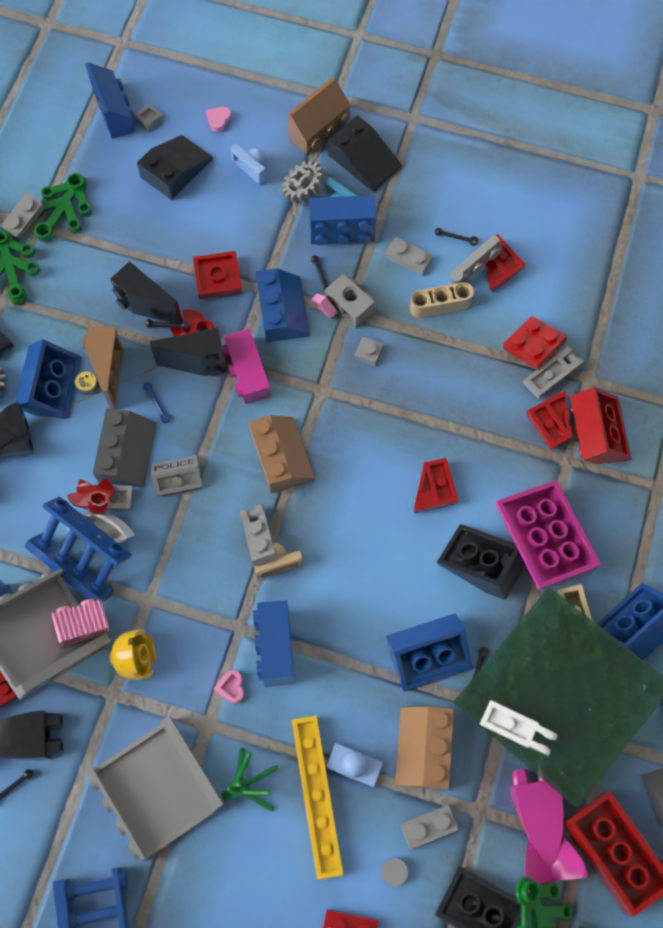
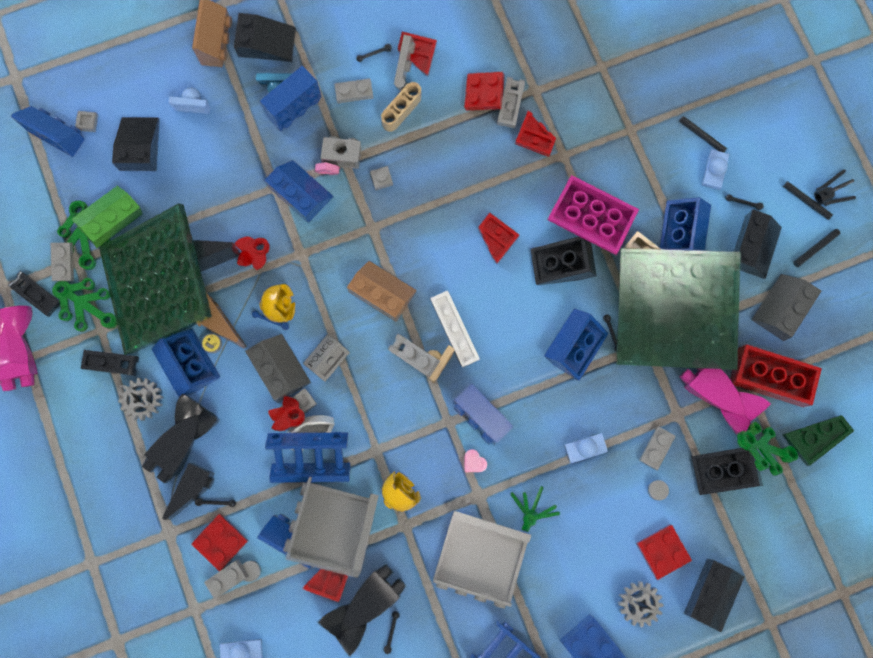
camera: 40 degrees left, 10 degrees up
bright pink brick [51,599,109,648] -> none
black hinge [145,319,190,331] -> none
black slope [149,328,227,376] -> none
red plate [193,251,243,299] -> none
bright pink tile [205,107,231,132] -> none
dark pink brick [222,329,271,404] -> none
light grey gear [281,161,326,204] -> none
yellow plate [292,715,343,880] -> none
black hinge [311,255,328,293] -> none
medium nougat slope [395,707,454,791] -> none
white hinge [480,700,557,756] -> none
red slope [570,387,631,464] -> none
none -> bright green slope [71,186,142,248]
none -> clear green plate [99,204,212,355]
none -> yellow cylinder [259,284,295,323]
none -> white plate [430,291,480,368]

